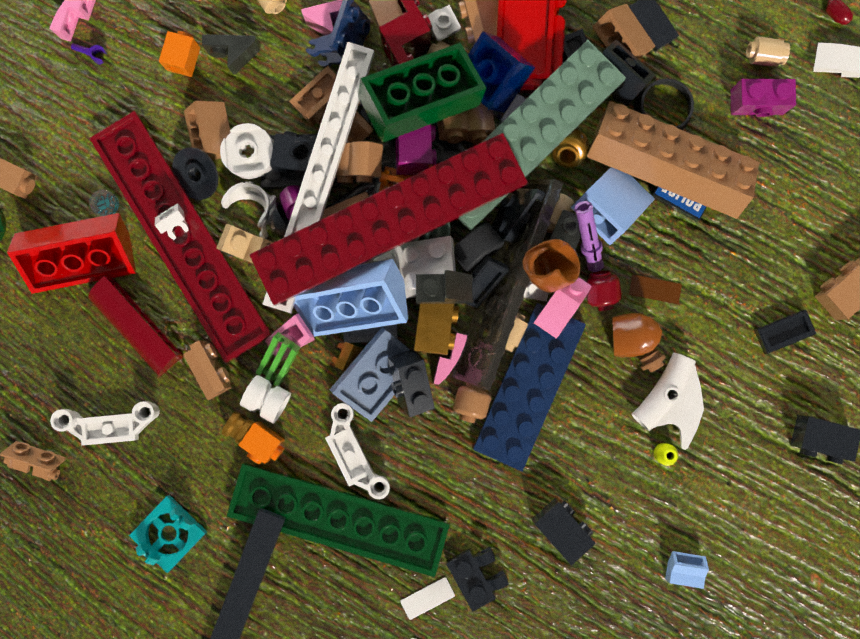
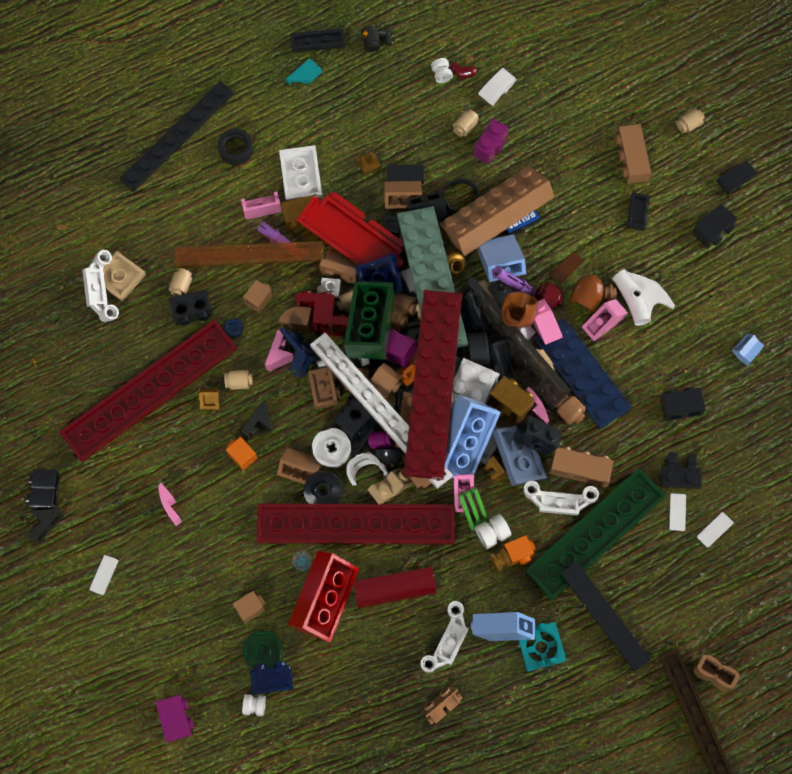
camera: 60 degrees left, 15 degrees down
dark purple hand [71,43,107,65] -> none
white tile [155,203,188,240] -> none
medium nougat bracket [184,340,232,400] -> none
pearl dark grey slope [416,270,473,304] -> none
neon yellow hose [653,443,678,466] -> none
none -> light blue brick [471,612,535,641]
none -> medium nougat brick [550,446,614,487]
none -> bright pink slope [582,299,628,341]

